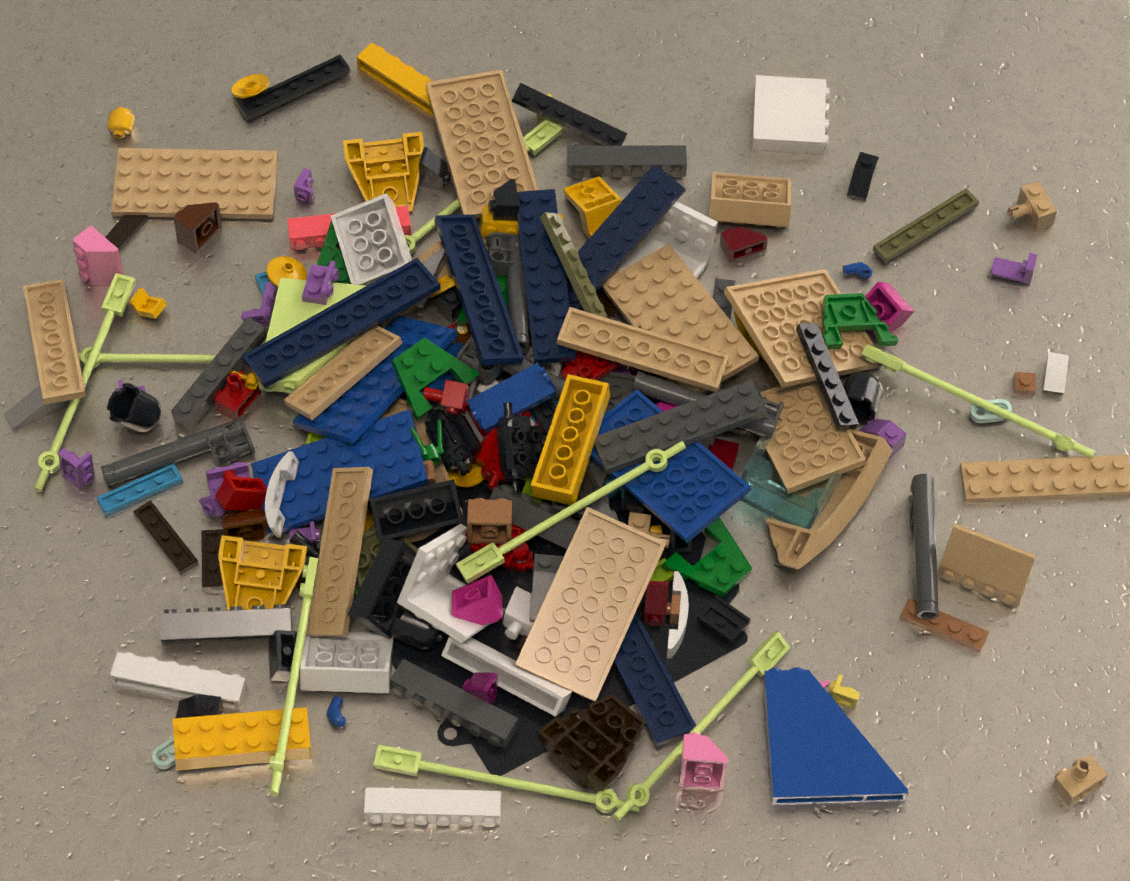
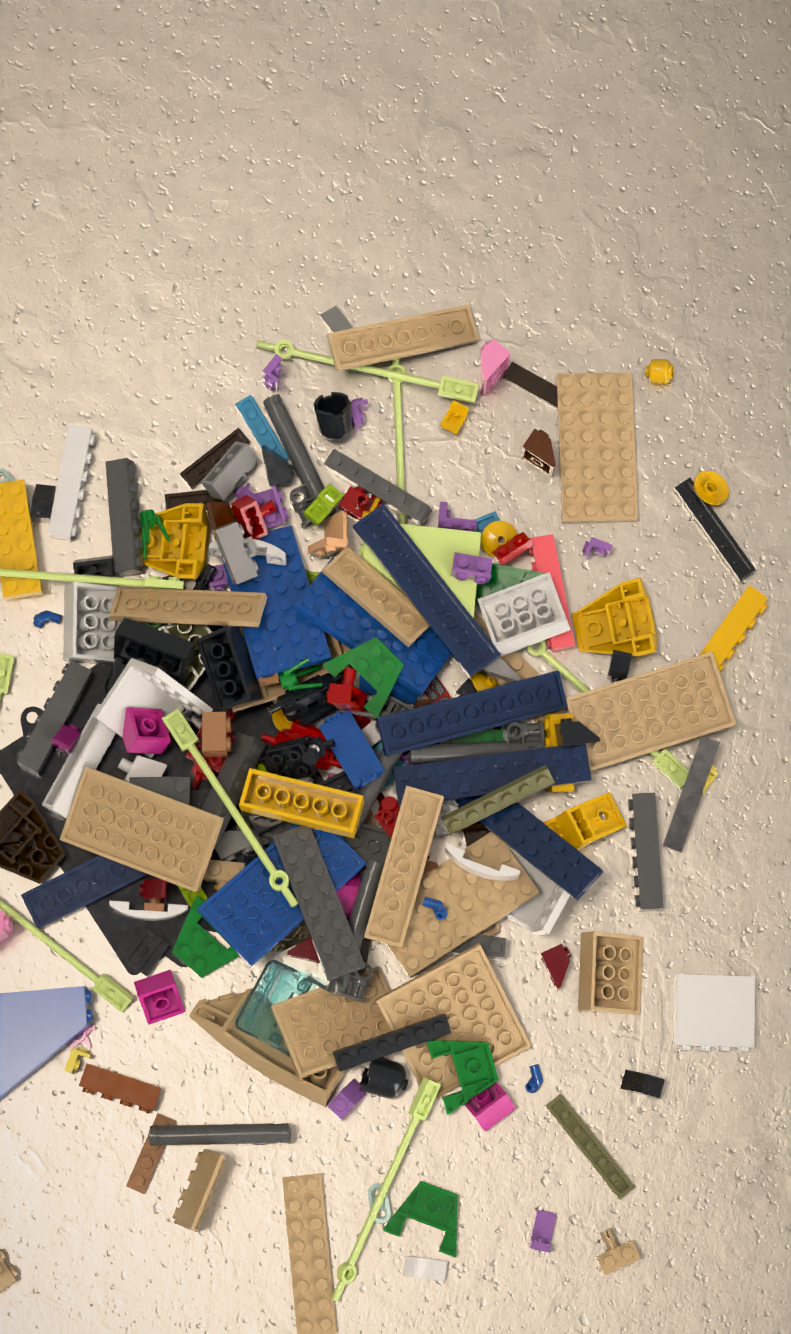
camera: 85 degrees right, 20 degrees up
medium nougat plate [1014,372,1036,395] -> none
none -> dark orange brick [79,1063,162,1114]
none -> dark pink slope [134,969,185,1025]
none -> green plant [140,509,170,559]
none -> light grey piece [201,441,259,500]
none -> light grey piece [212,522,258,585]
none -> black slope [261,445,294,487]
none -> lime slope [303,483,344,527]
none -> light nougat bracket [308,511,348,558]
none -> green wing [383,1181,458,1258]
none -> blue arm [422,897,447,920]
none -> white slope [445,844,521,881]
none -> red plate [492,532,533,566]

